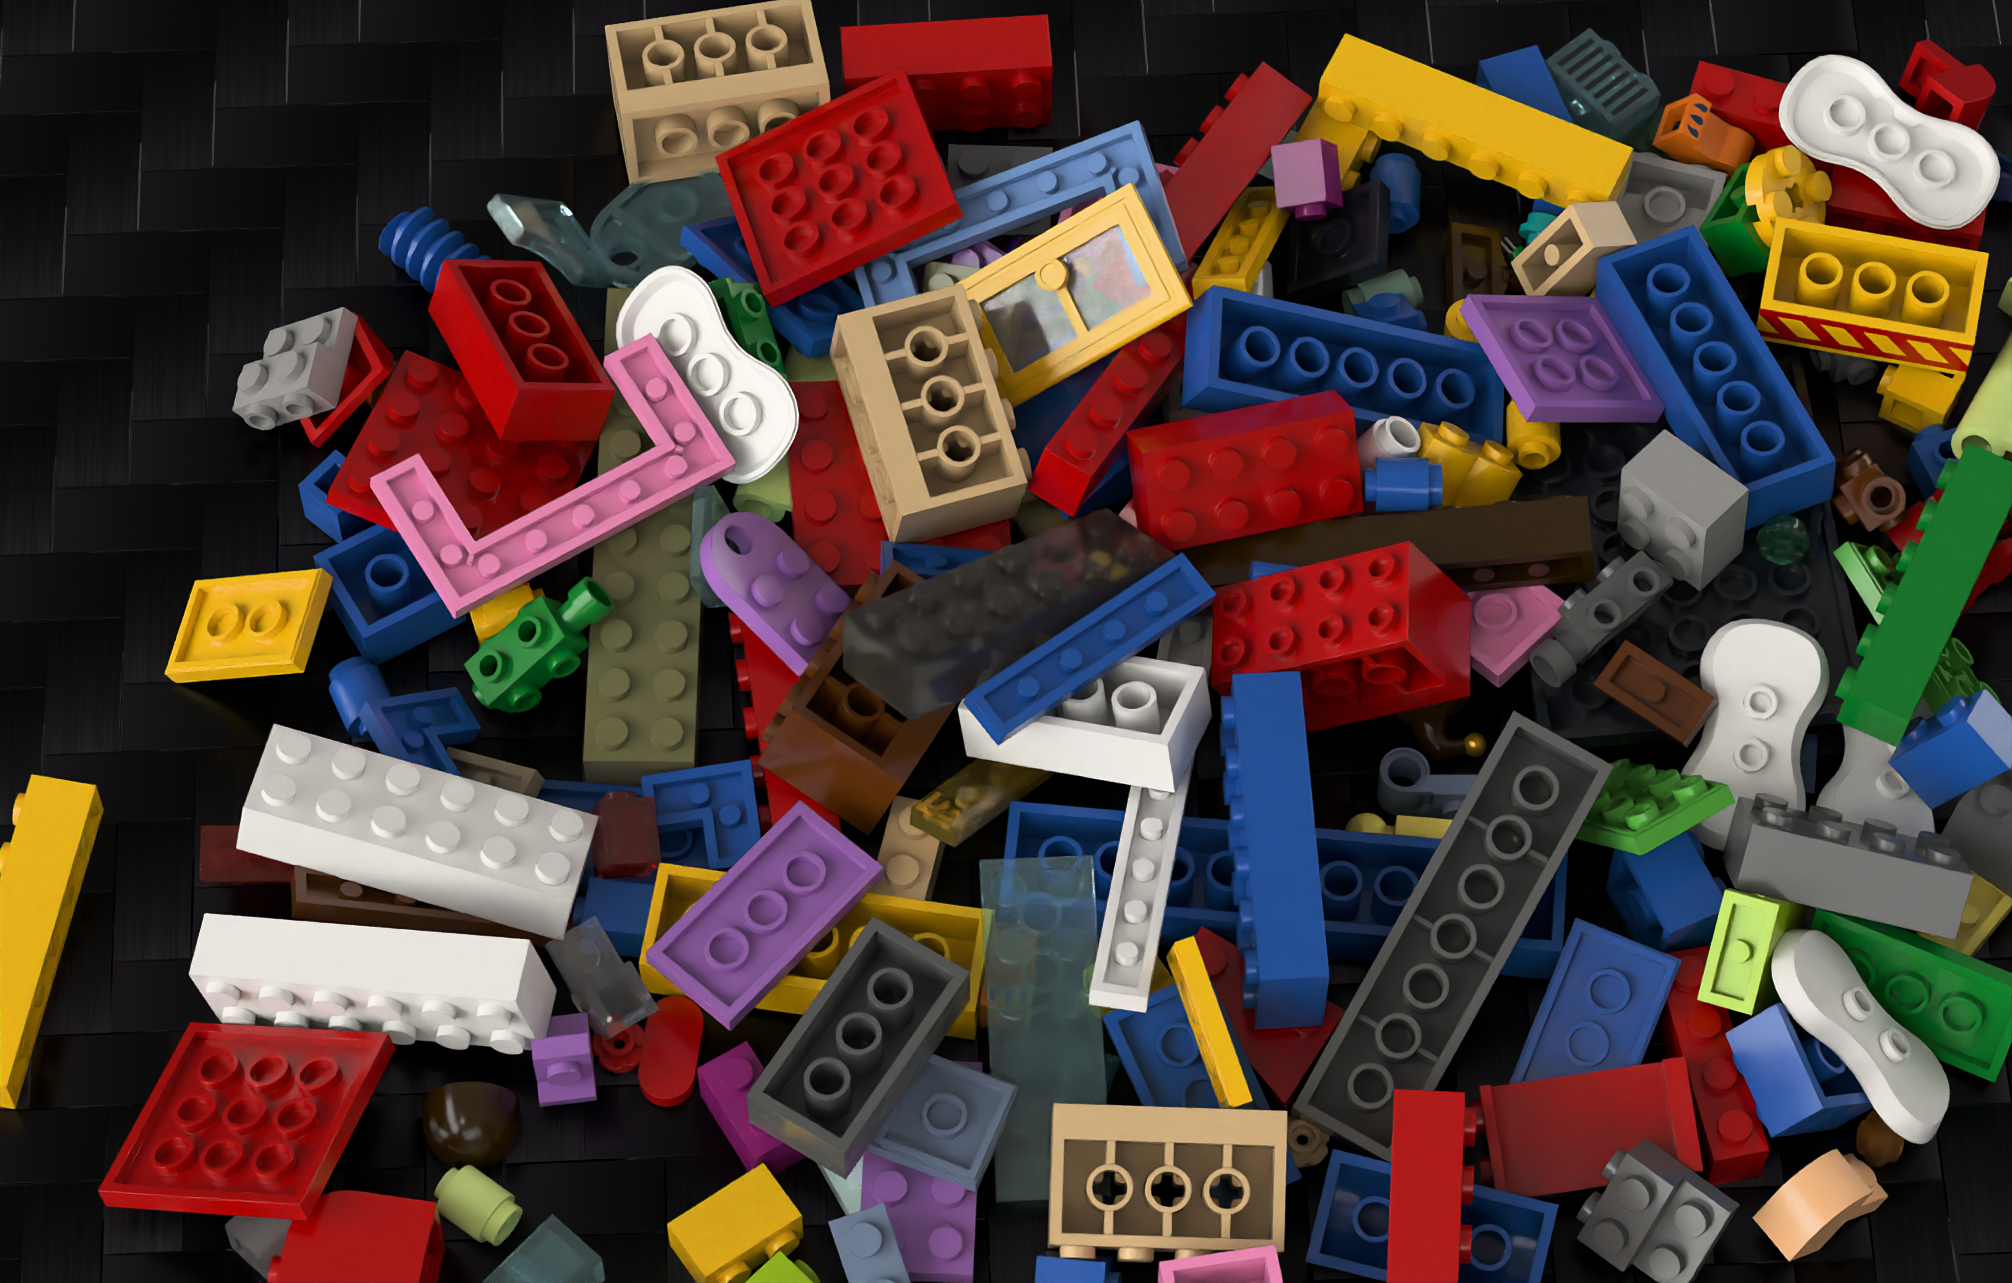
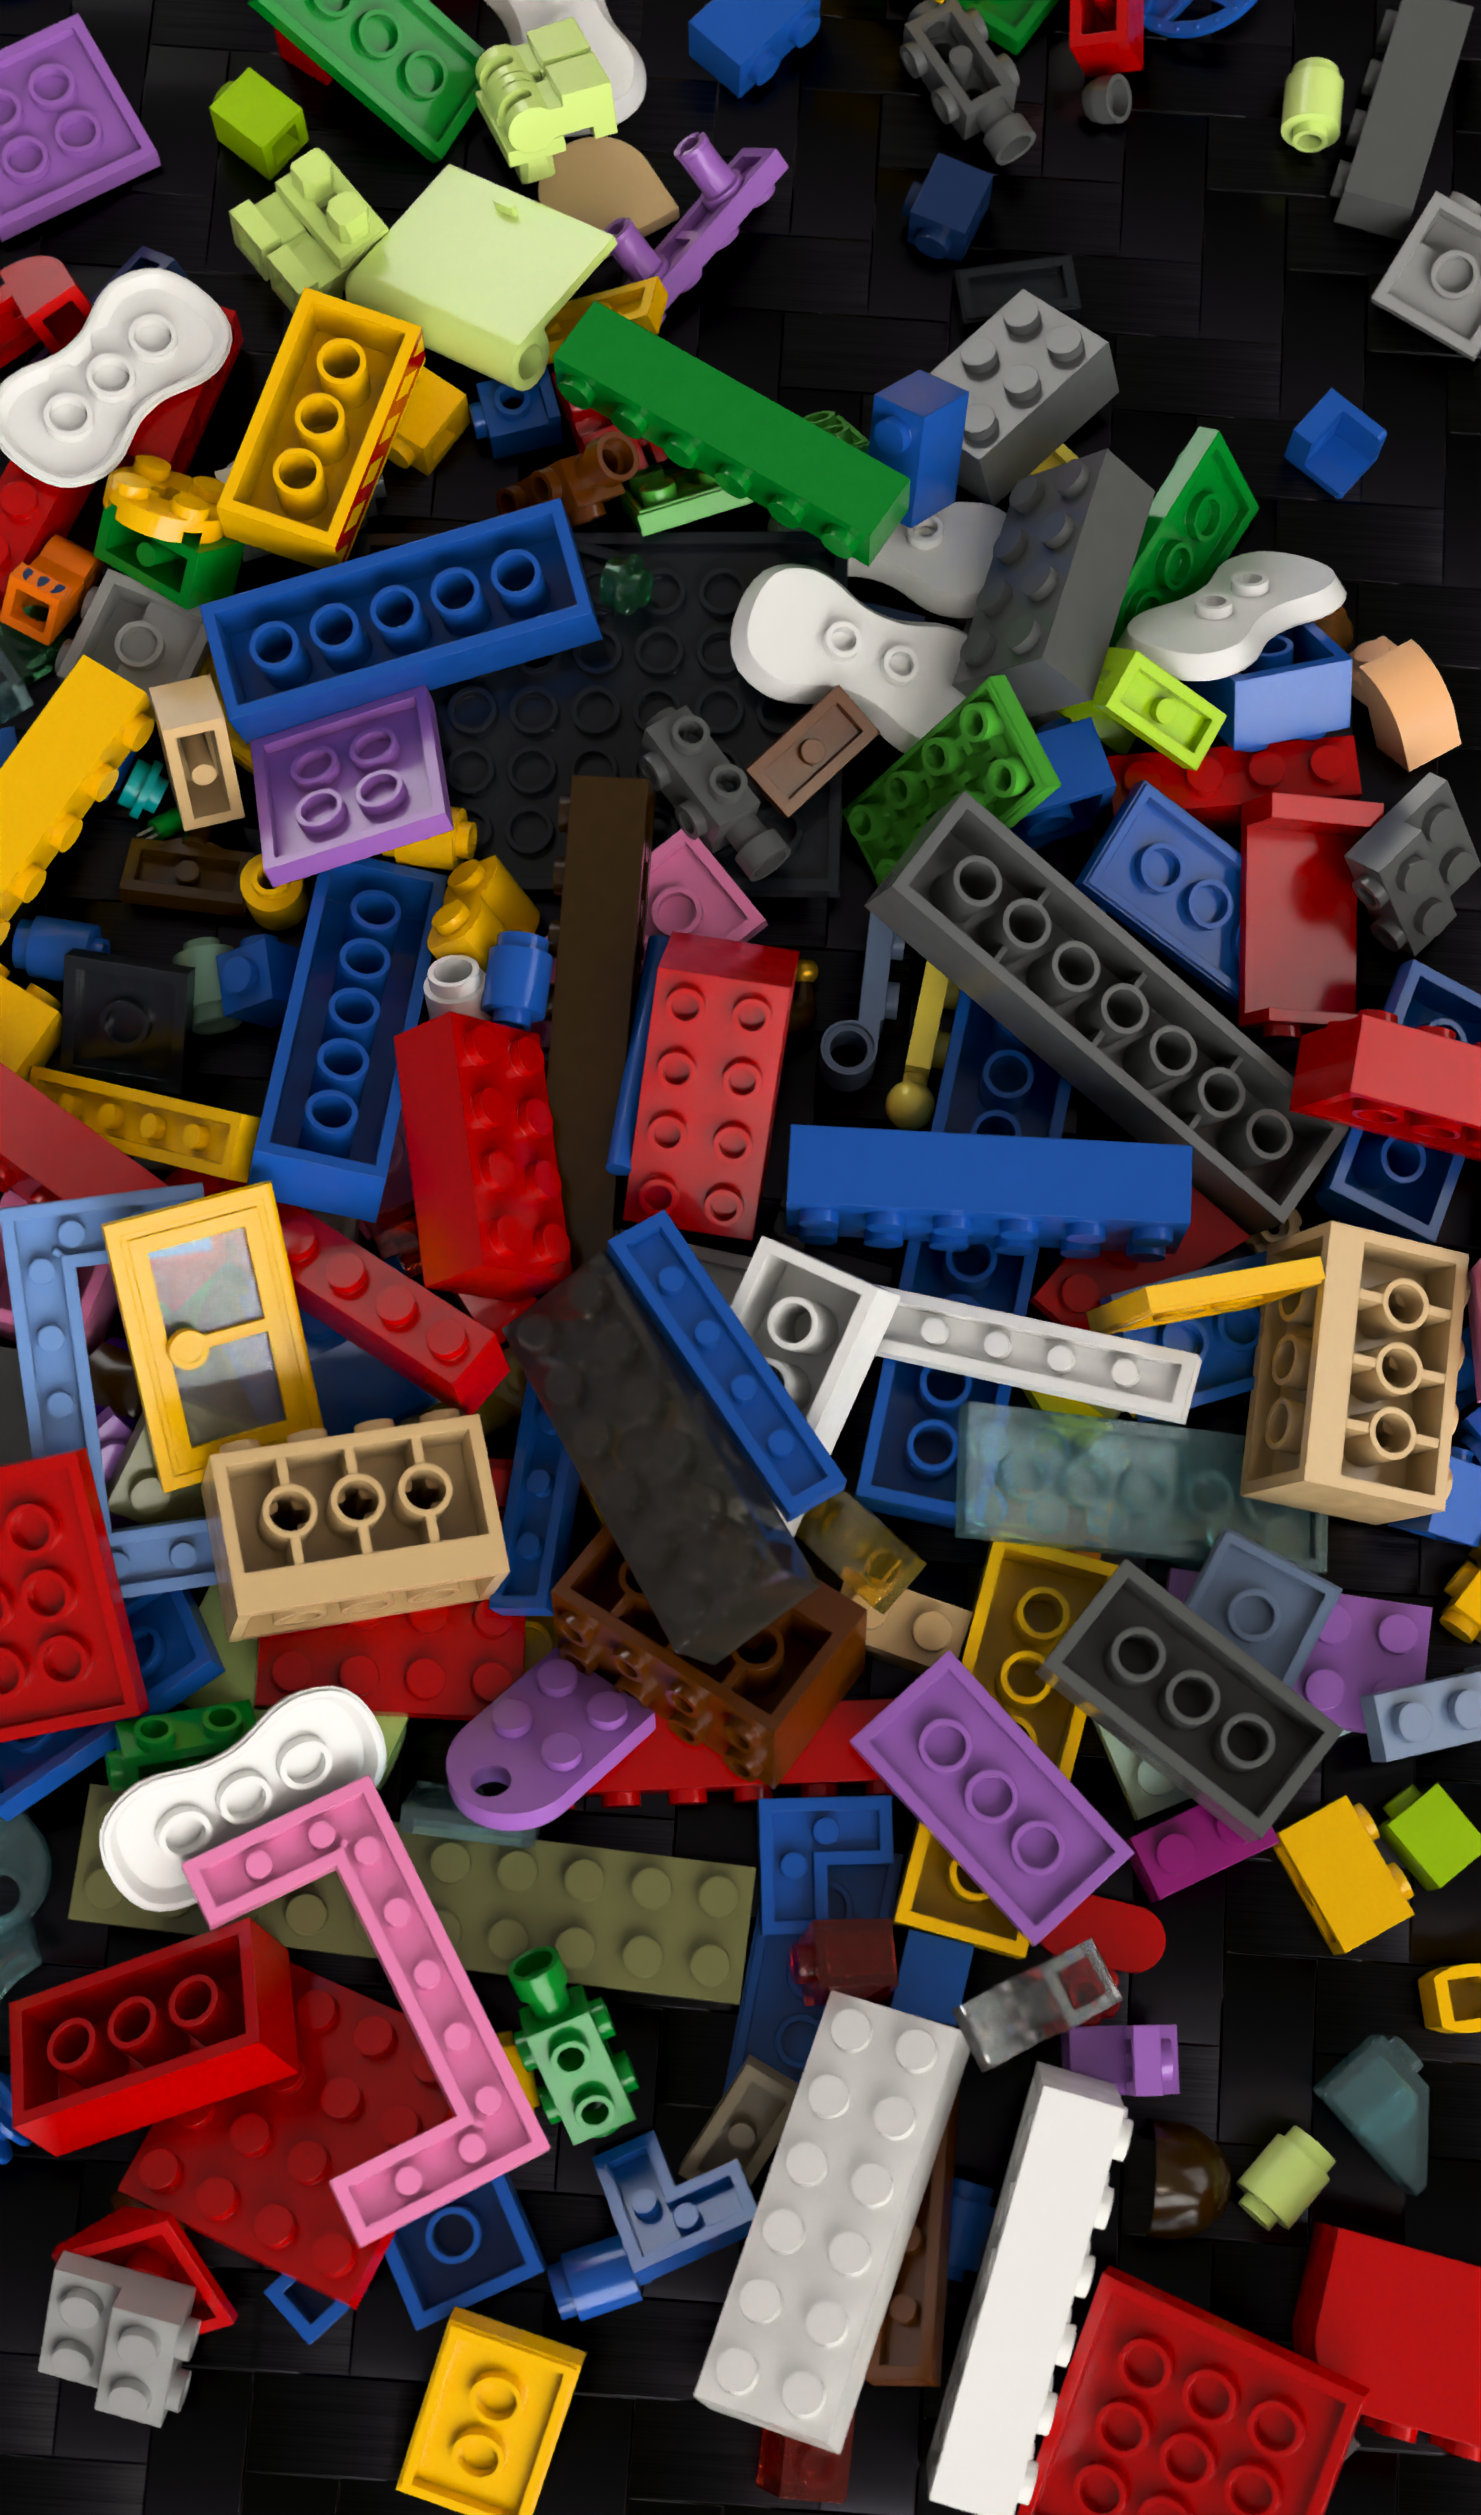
camera: 85 degrees left, 15 degrees up
brick [1271,138,1343,221] -> none
light grey brick [1617,429,1749,591] -> none

